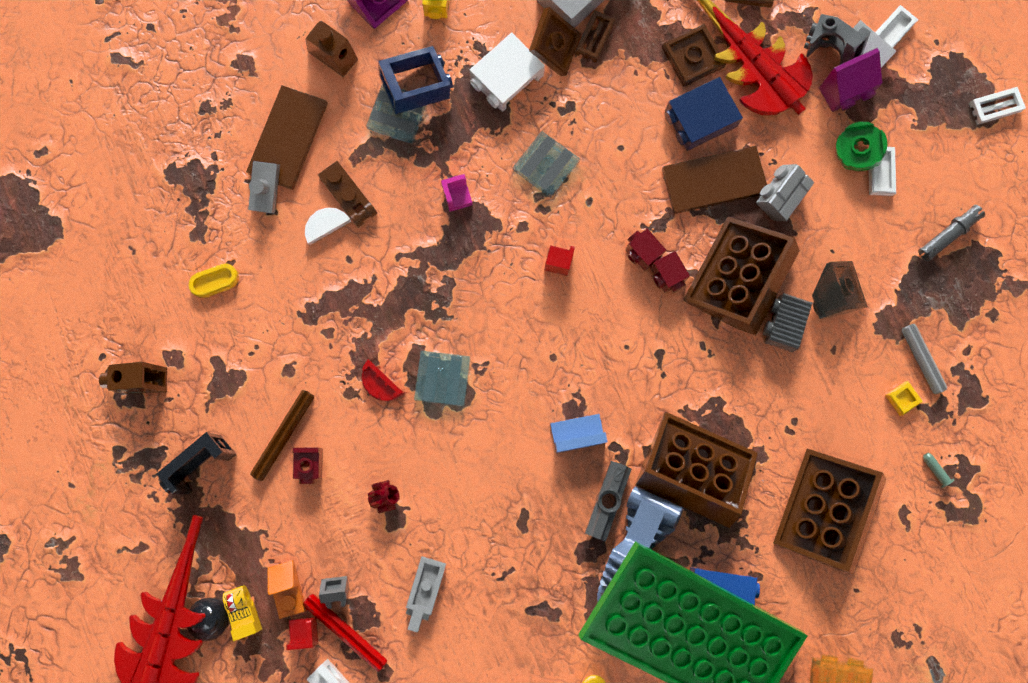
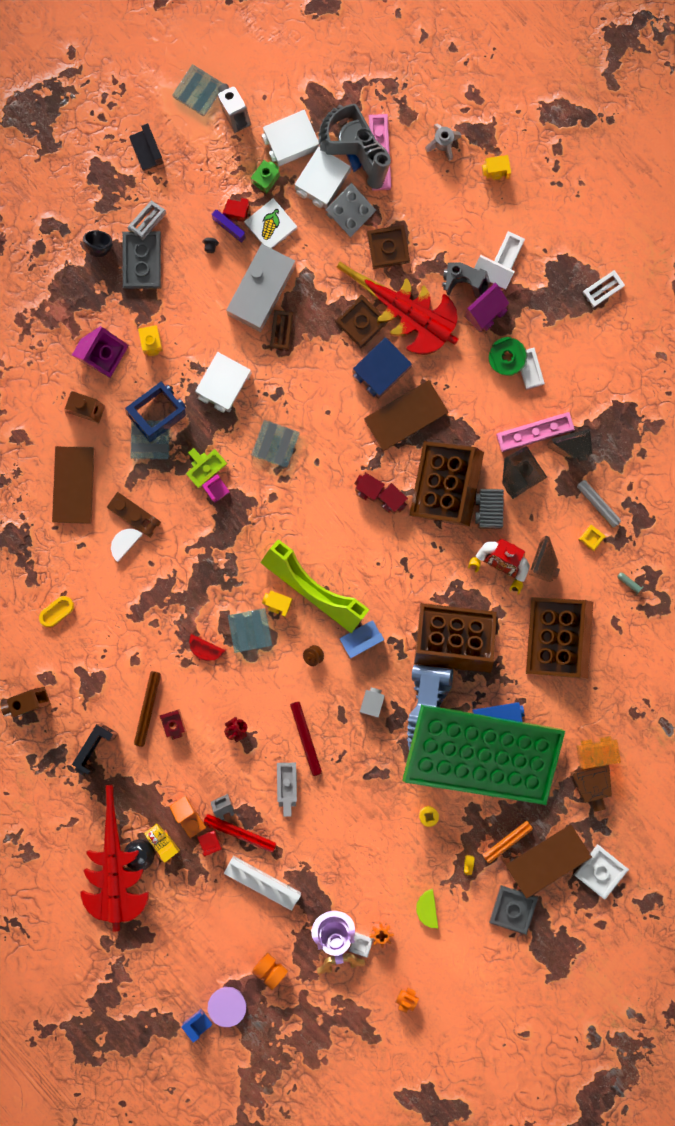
camera: 15 degrees left, 5 degrees up
light grey tile [248,161,280,213] -> none
reddish brown tile [529,7,581,76] -> none
red panel [544,245,575,276] -> none
dark grey piece [585,461,632,542] -> none
light grey brick [756,164,814,221] -> none
dark grey pin [918,205,985,262] -> none
none -> lime hinge [186,448,227,488]
none -> lime arch [260,539,369,633]
none -> yellow brick [262,590,293,617]
none -> dark red axle [290,701,322,776]
none -> reddish brown wheel [303,645,324,666]
none -> light grey brick [360,687,385,718]
none -> torso [468,539,530,595]
none -> bright pink tile [496,412,575,452]
none -> clear smoke slope [528,536,560,582]
none -> clear smoke slope [547,429,593,463]

